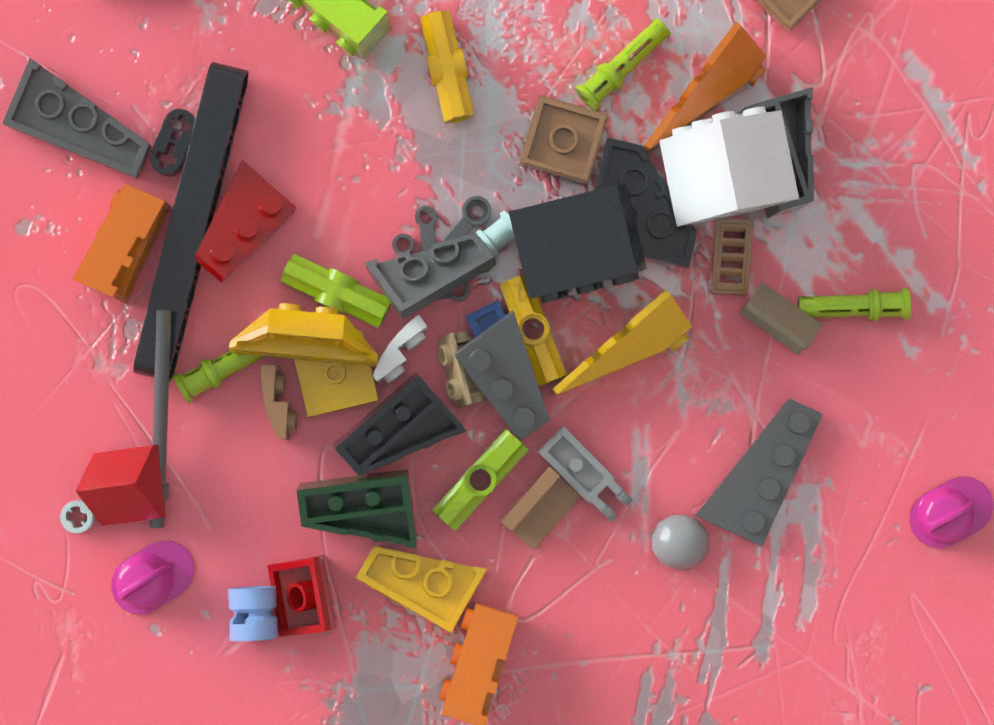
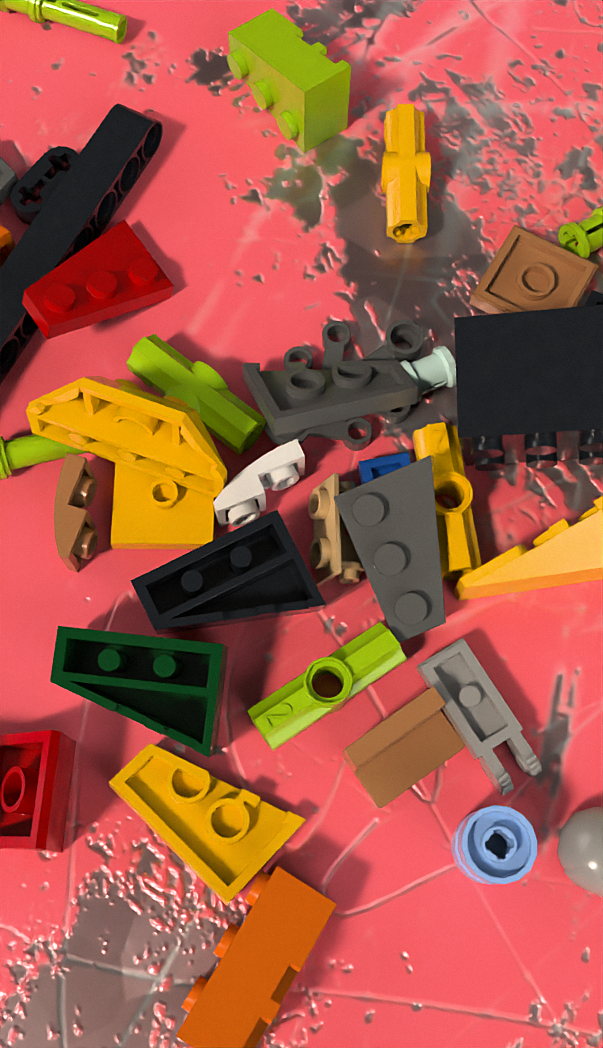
camera: 10 degrees right, 15 degrees down
none -> light blue wheel [451,805,537,885]

